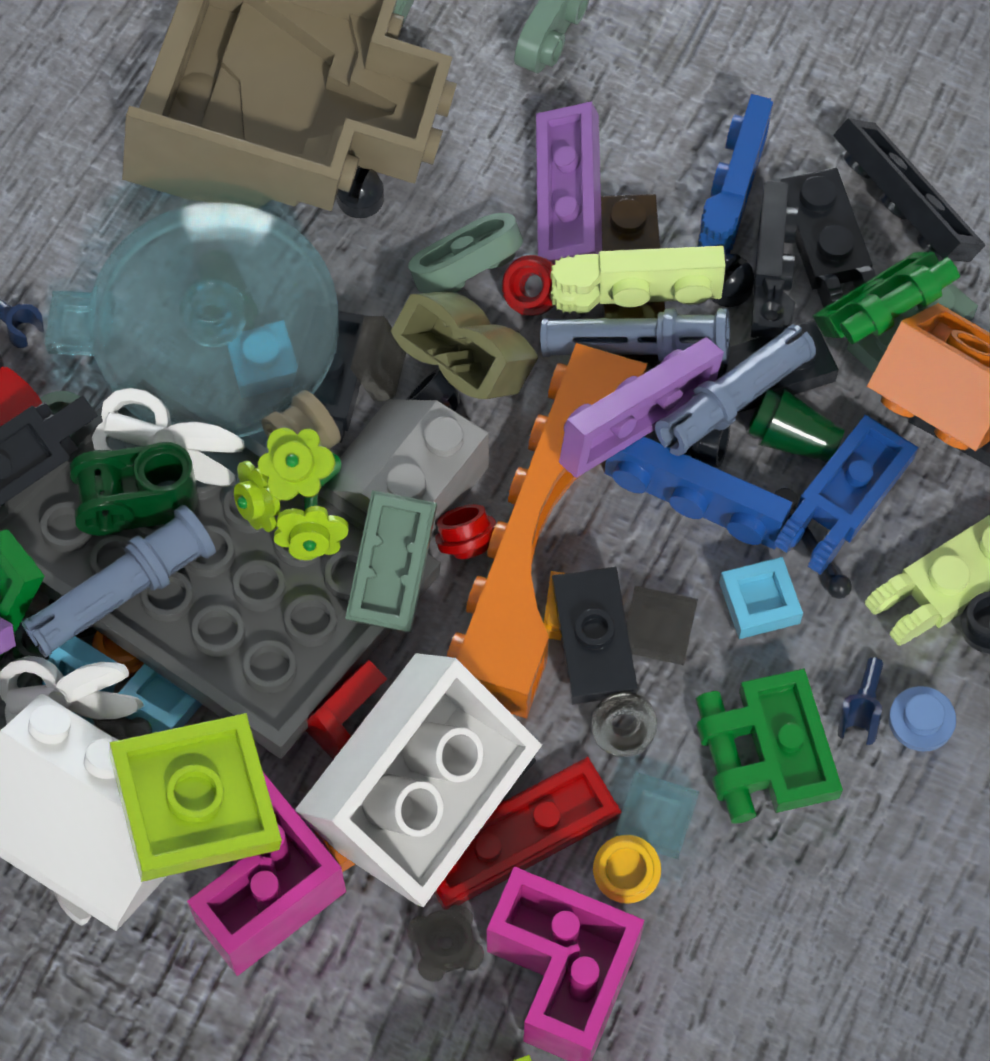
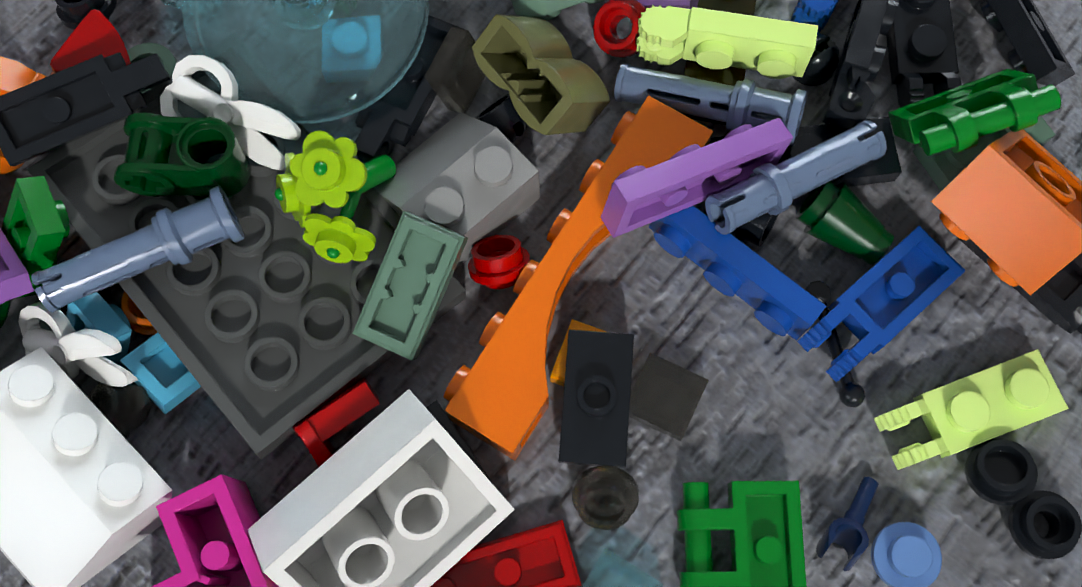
camera: 15 degrees right, 10 degrees up
lime plate [109,713,282,882] -> none
dark tan wheel [261,390,341,449] -> none
medium azure plate [719,557,803,639] -> none

